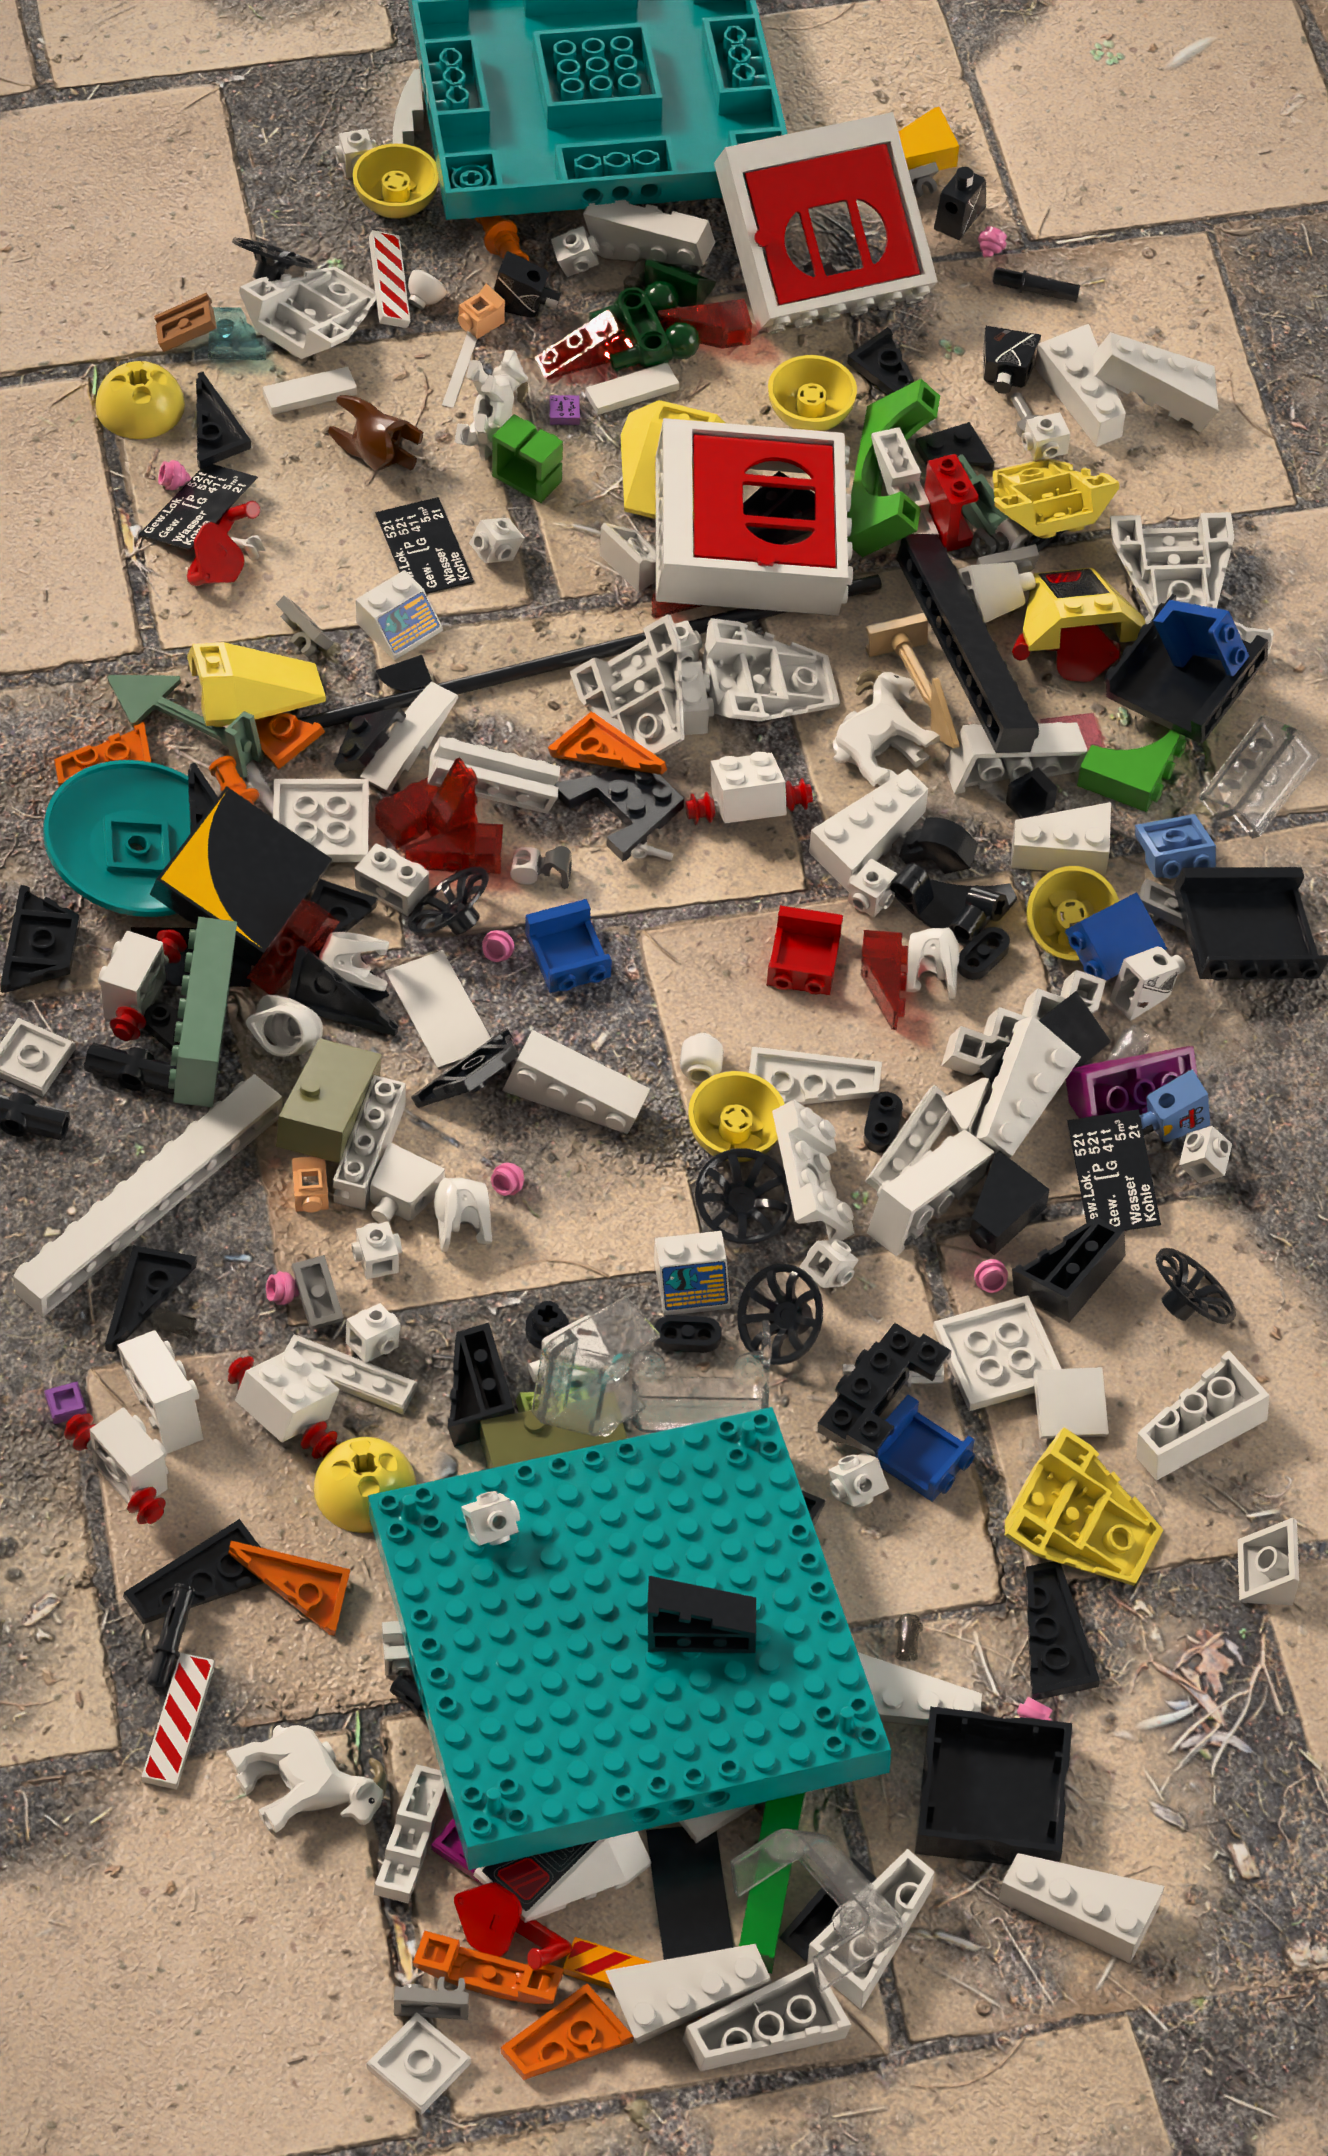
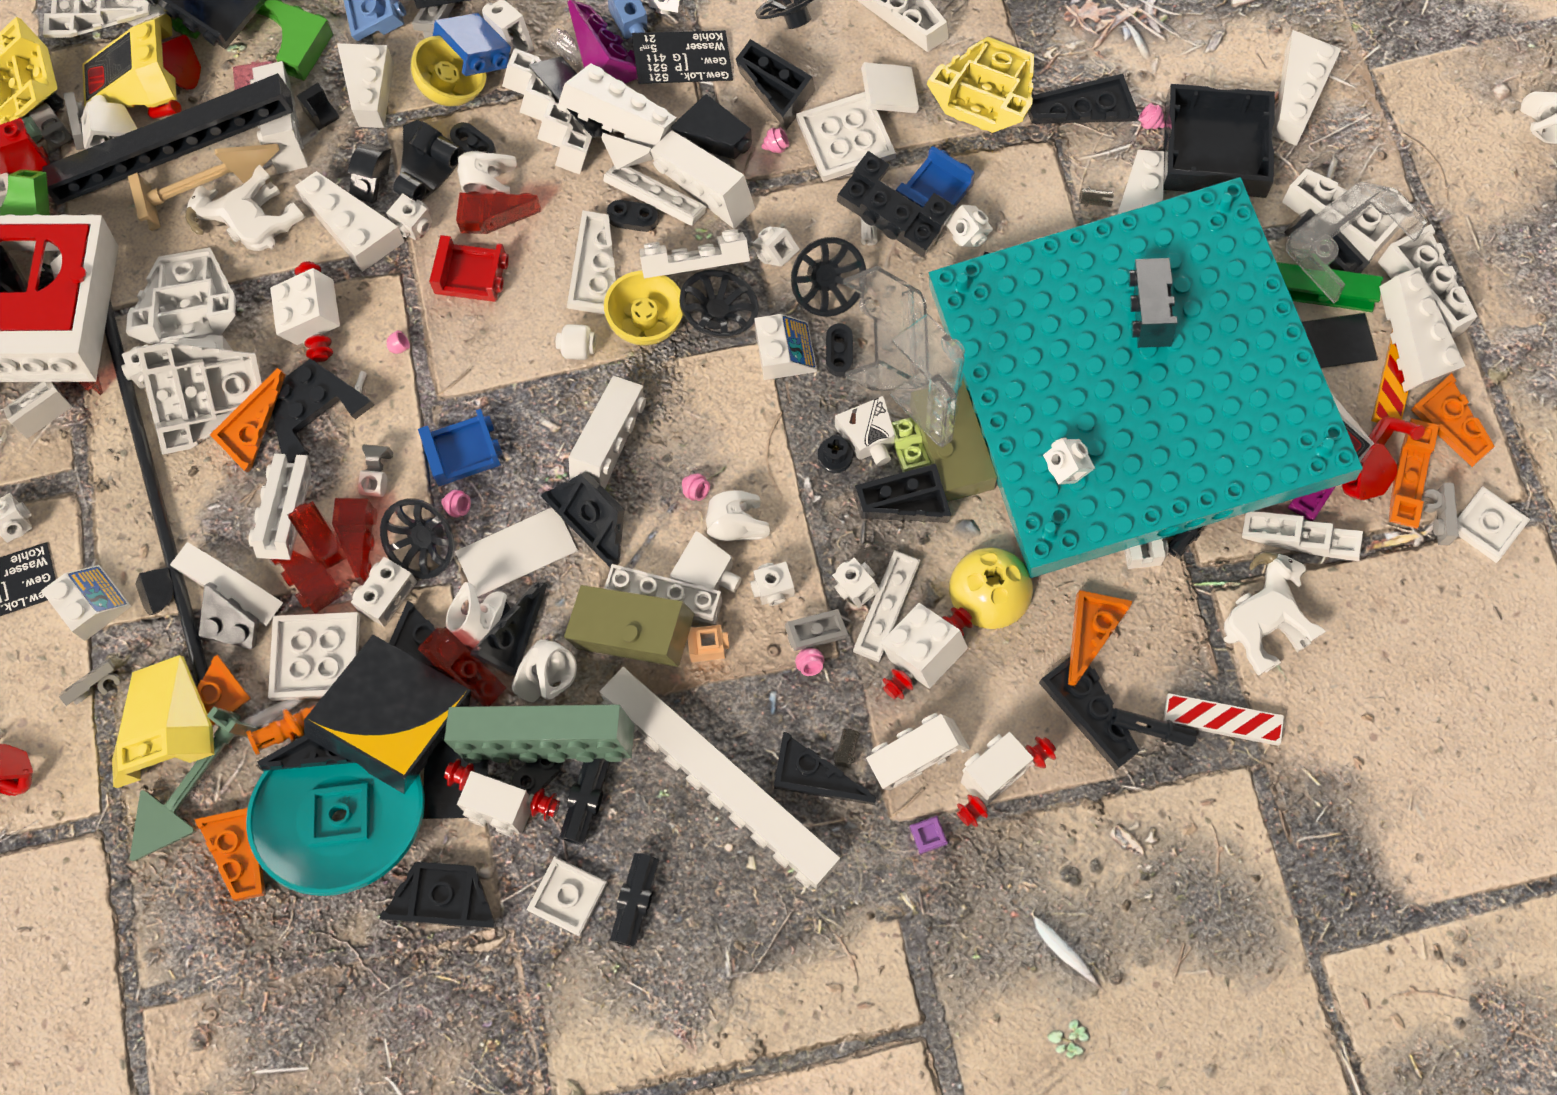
camera: 85 degrees left, 15 degrees up
none -> bright pink hinge [387,330,410,354]

